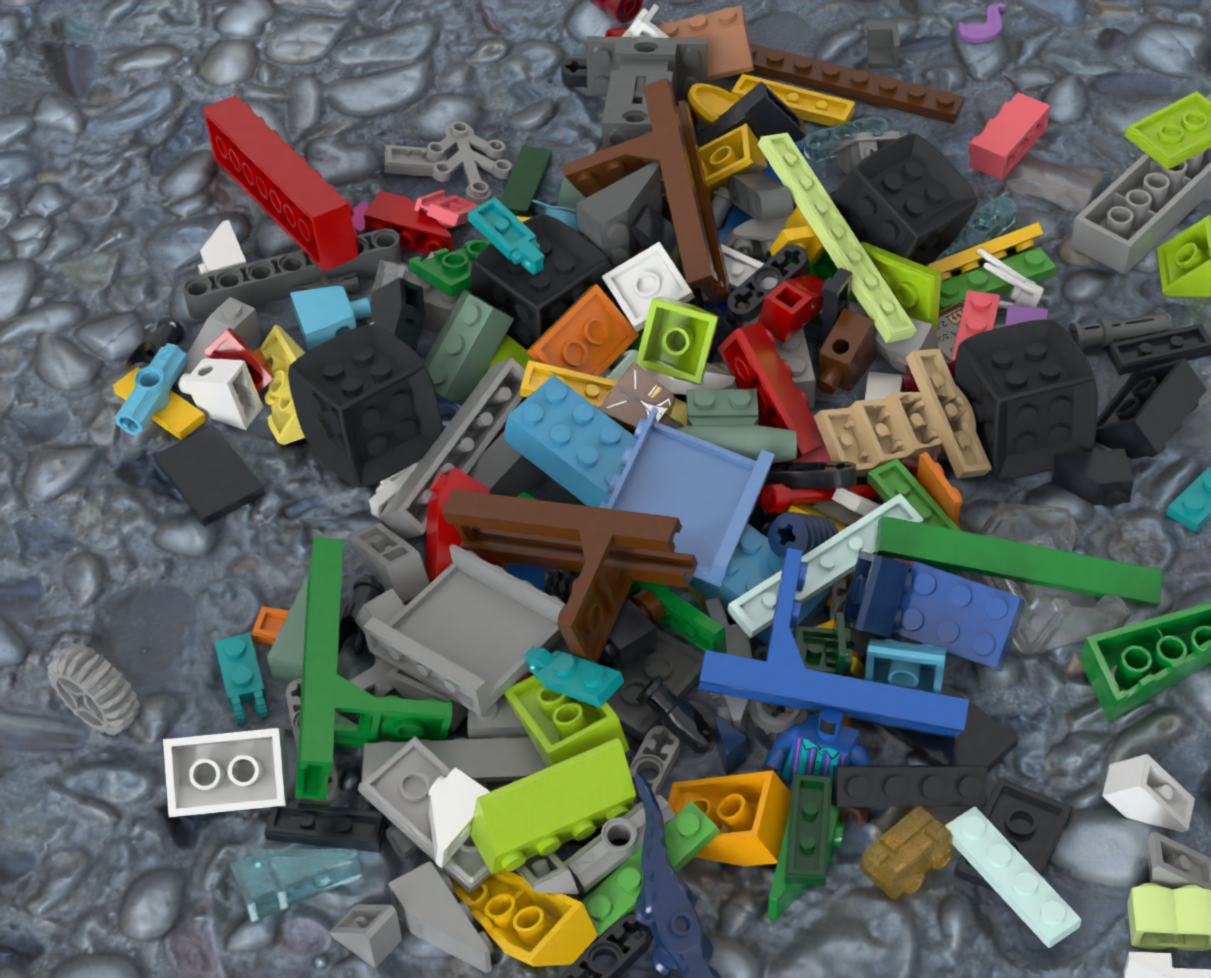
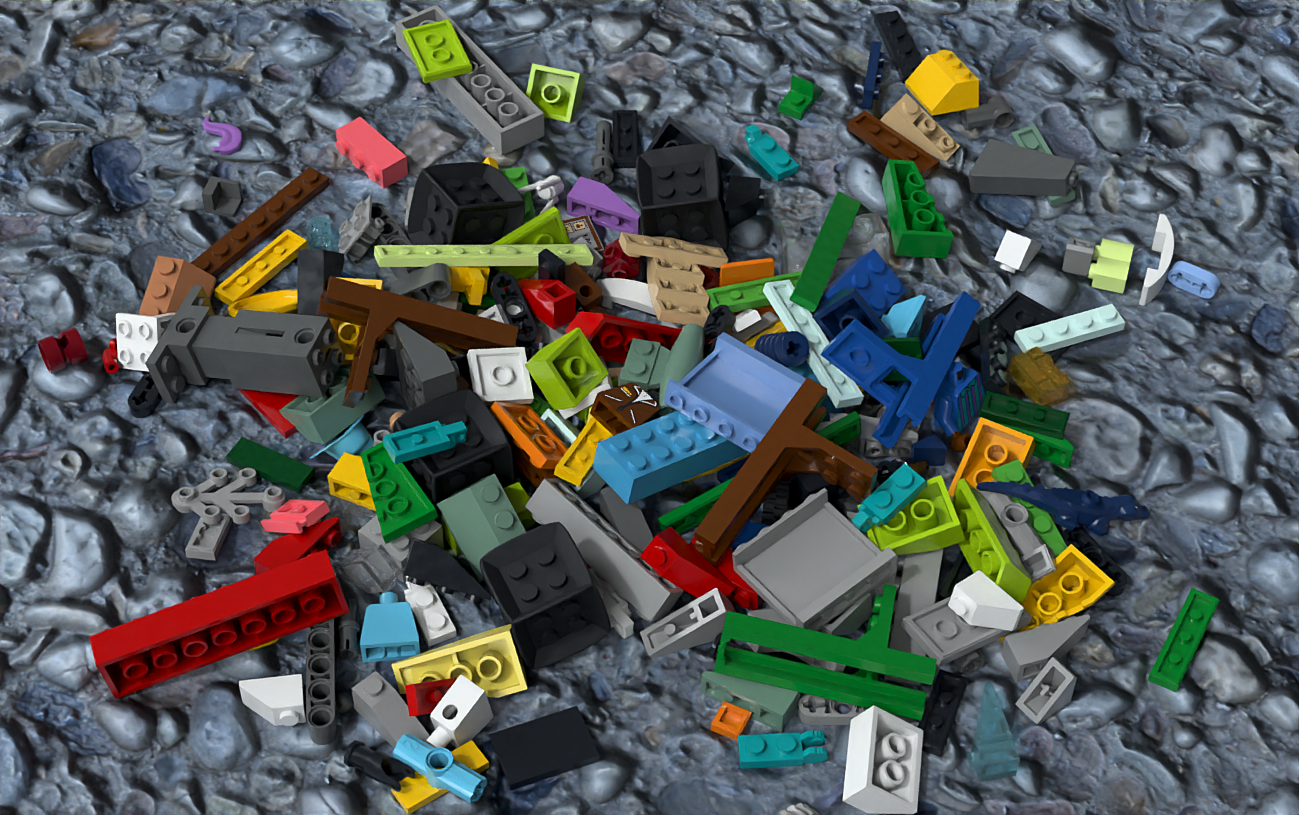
camera: 80 degrees left, 0 degrees up
coral plate [951,290,1000,370] -> none

